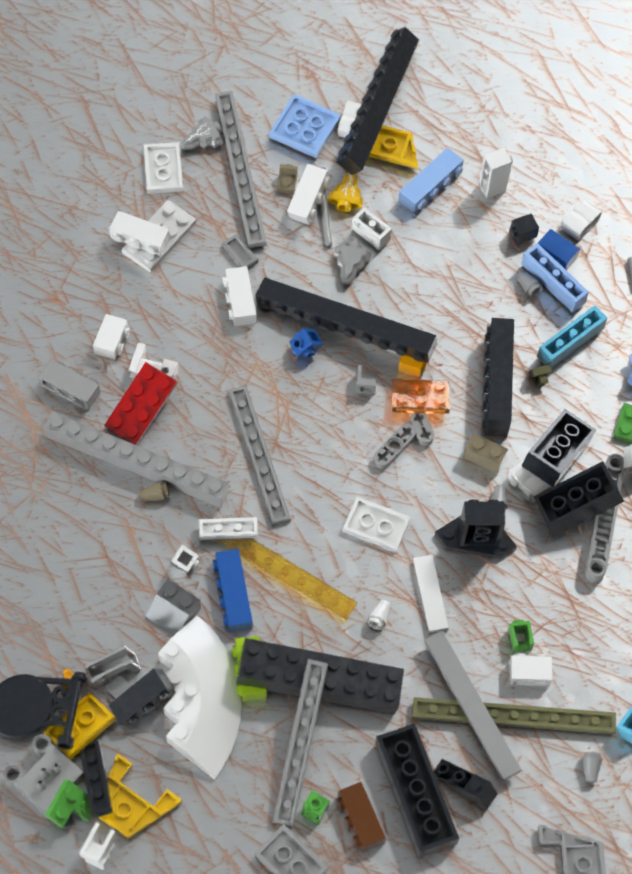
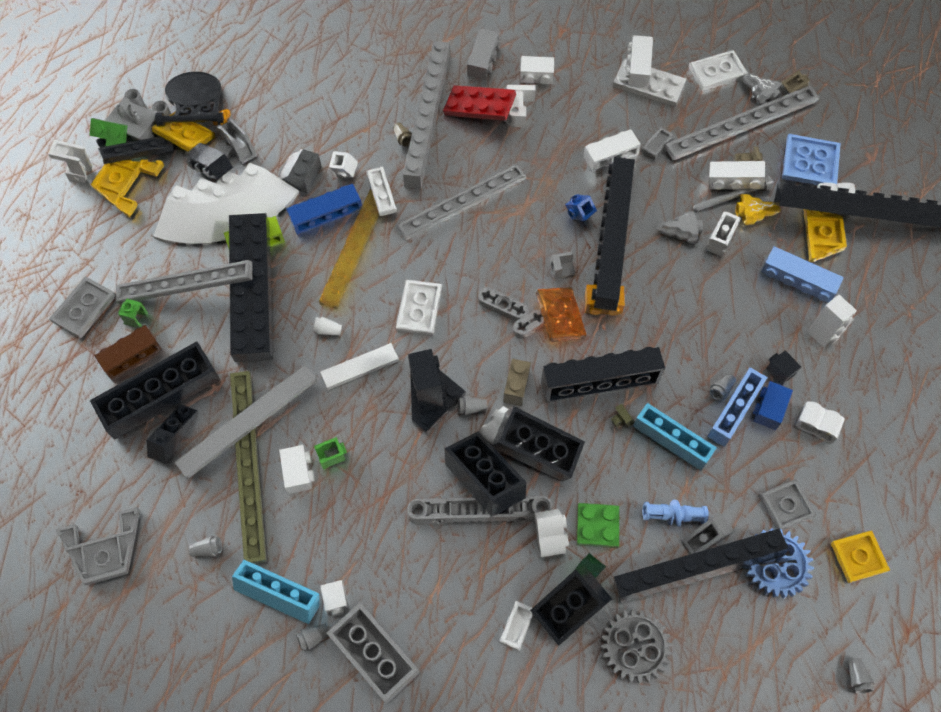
camera: 80 degrees right, 0 degrees up
none -> dark tan bracket [781,70,810,94]

